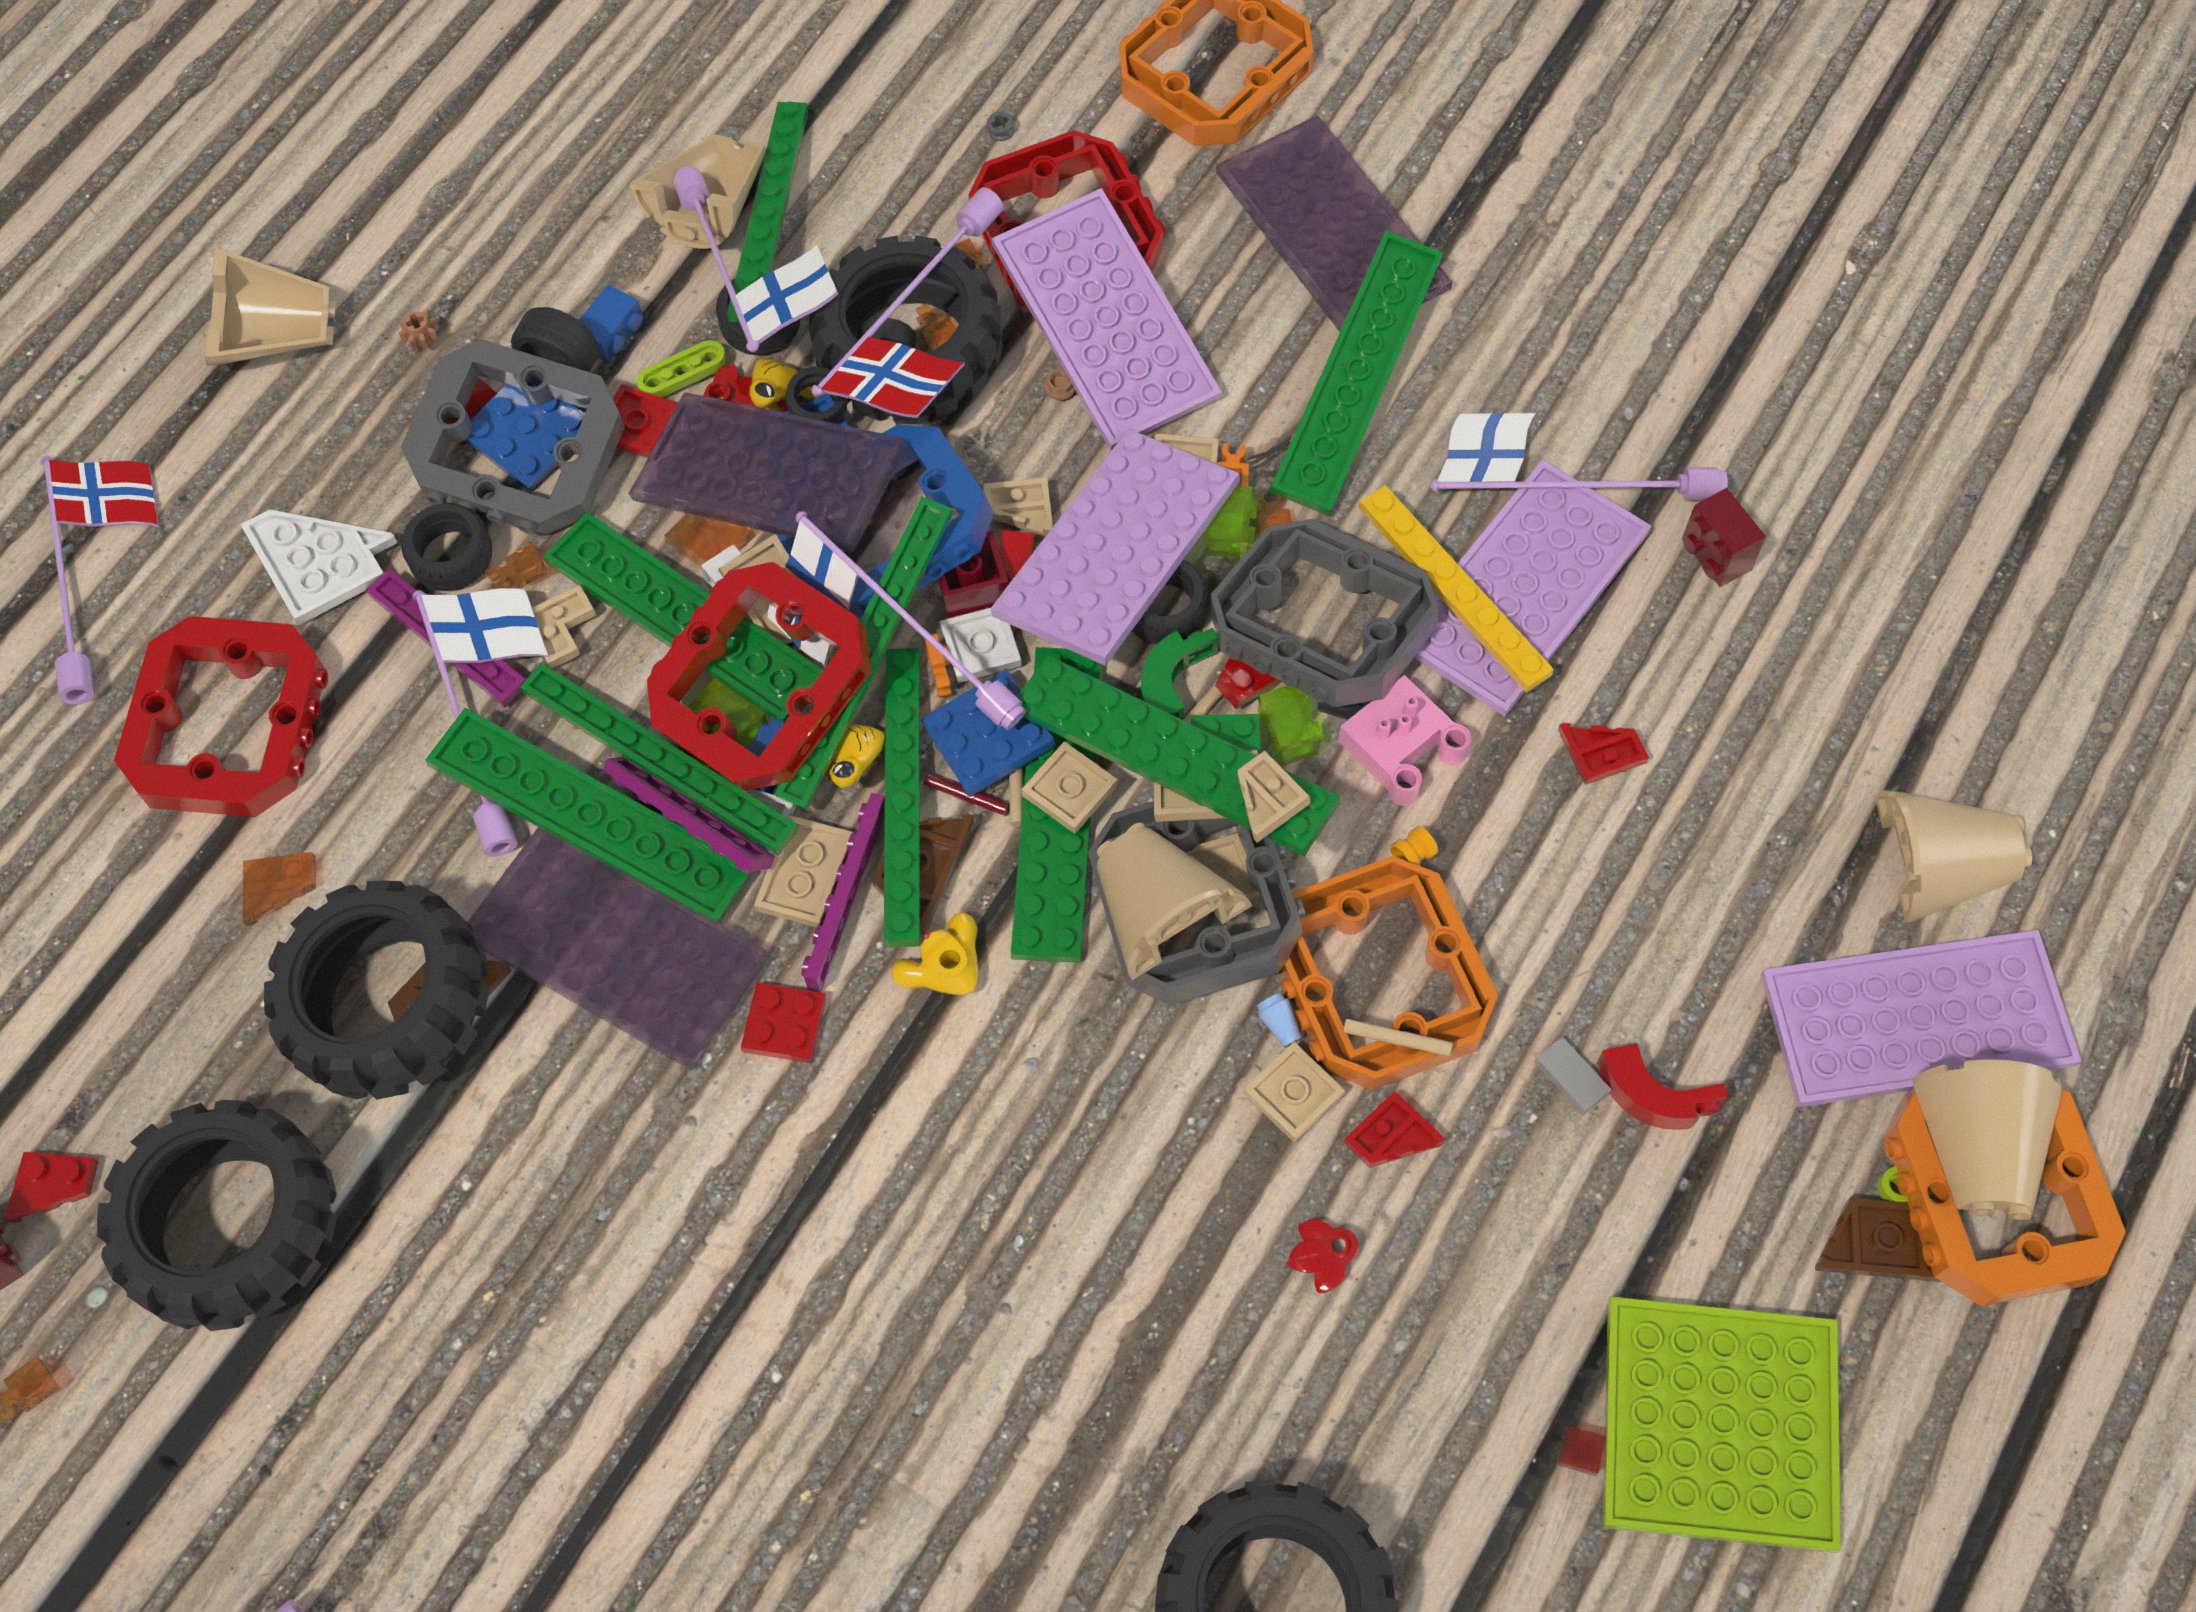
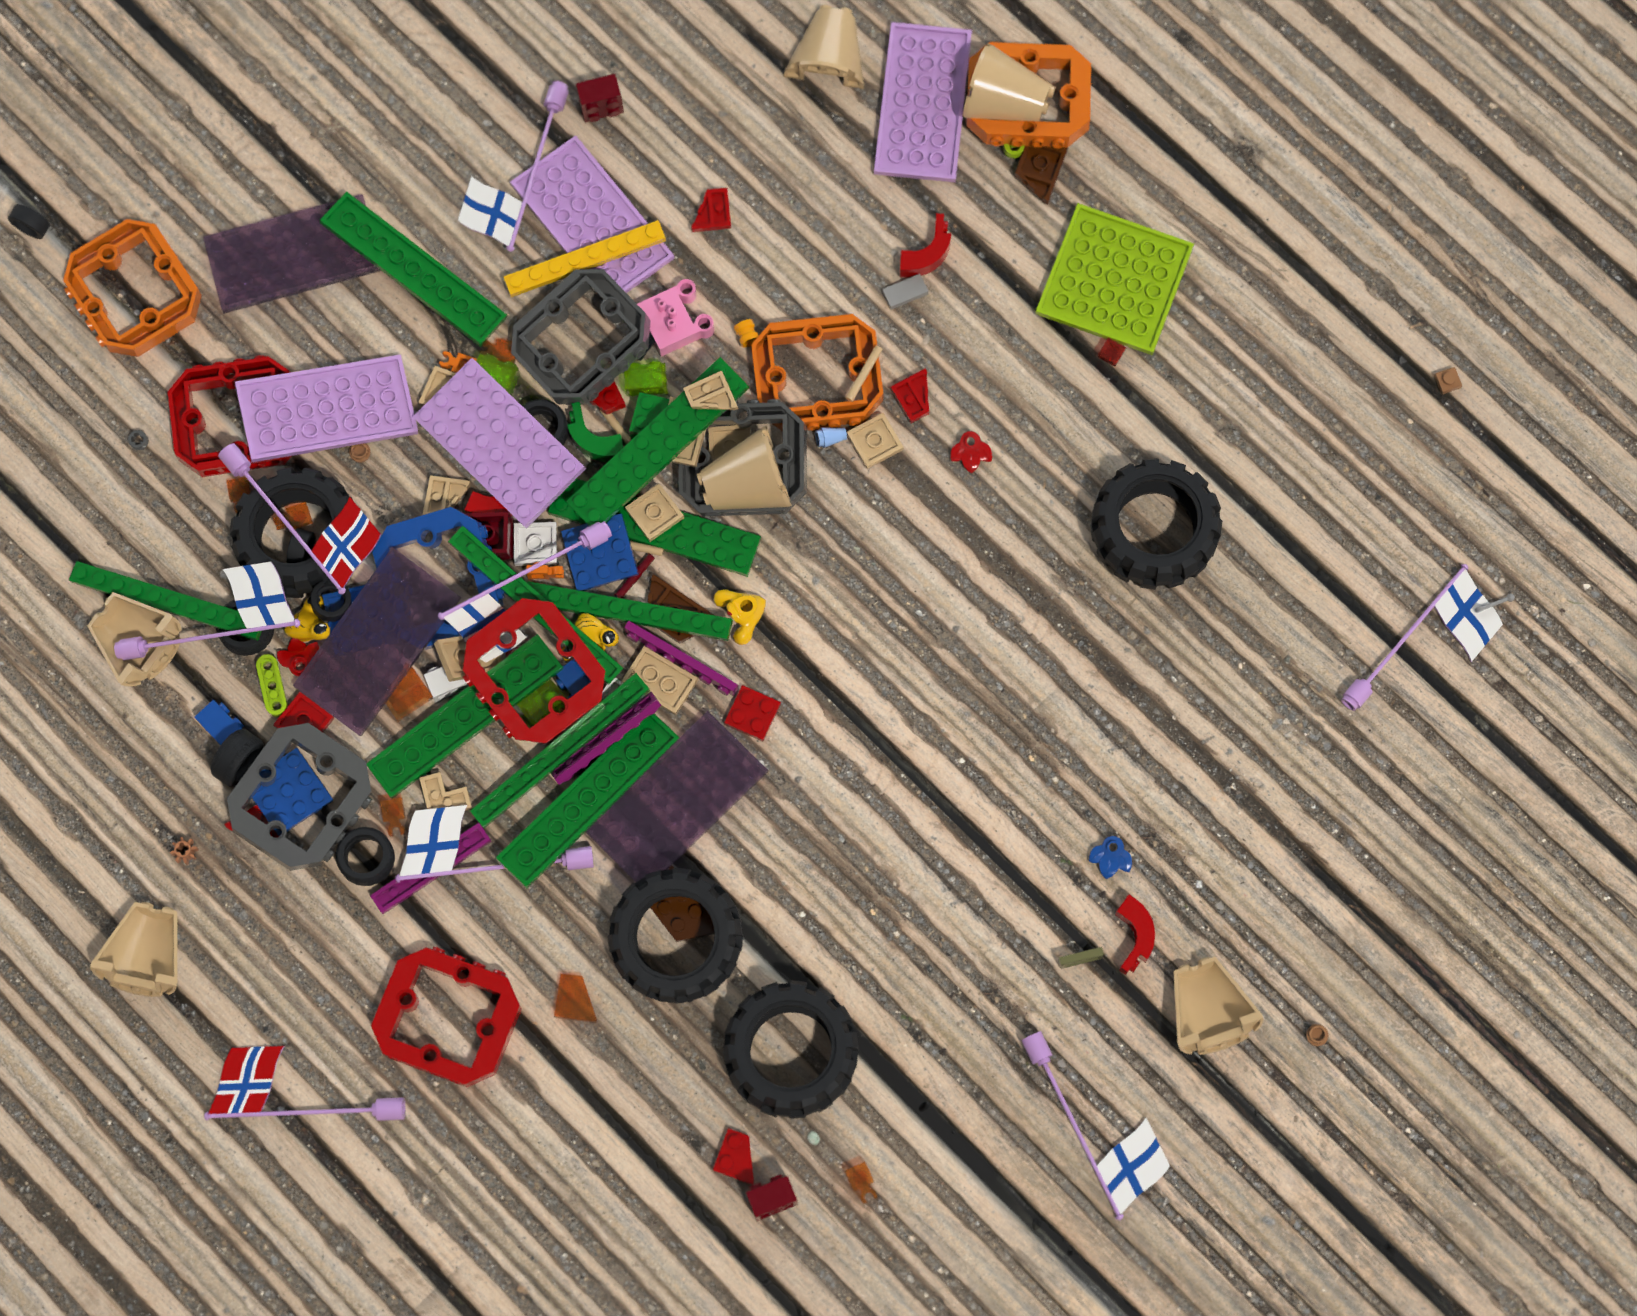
camera: 75 degrees left, 10 degrees up
white wing [240,510,398,625] -> none

